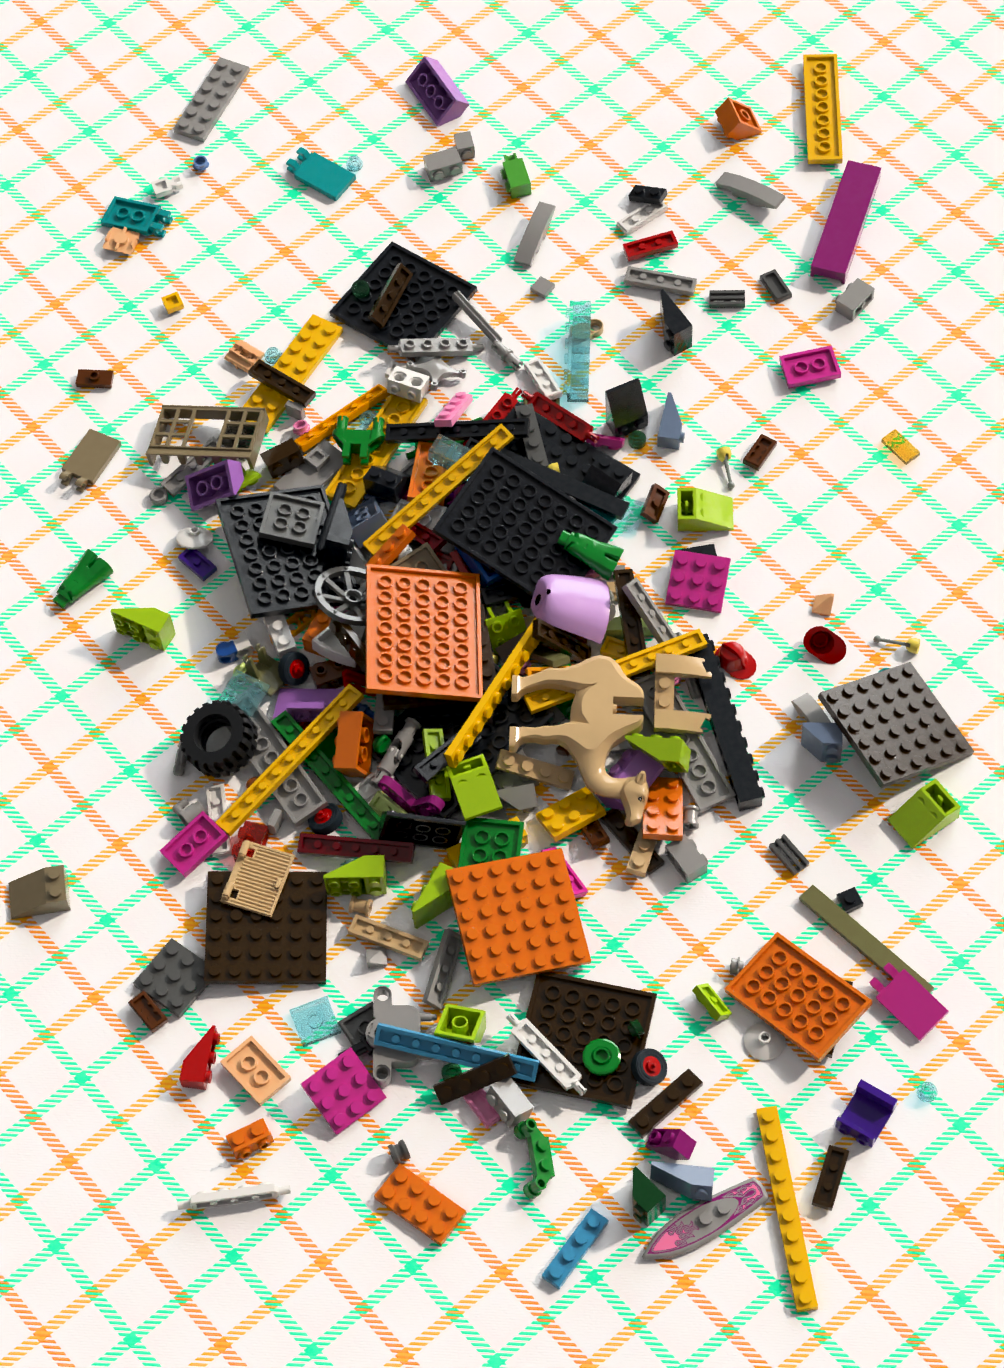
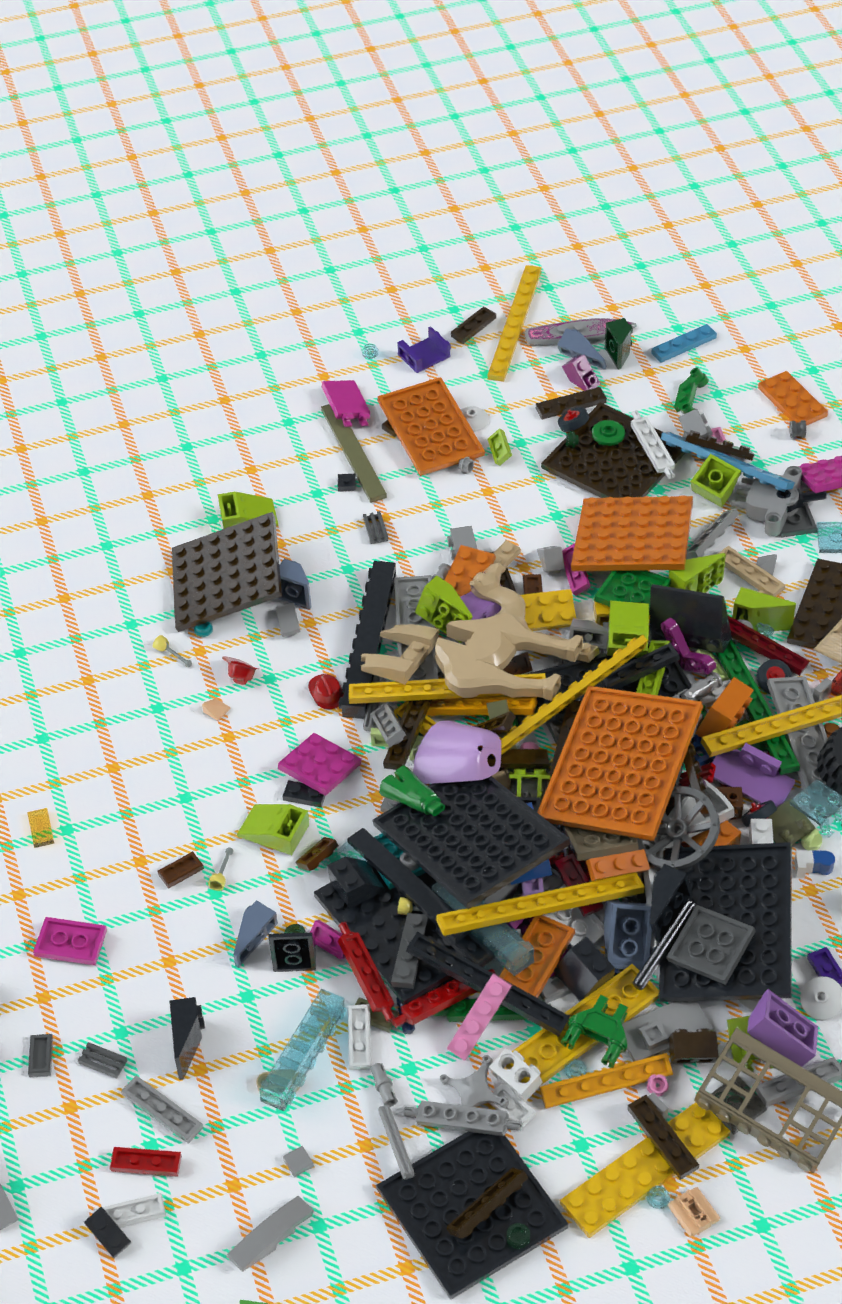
camera: 160 degrees left, 10 degrees down
none -> light grey slope [537,546,565,575]

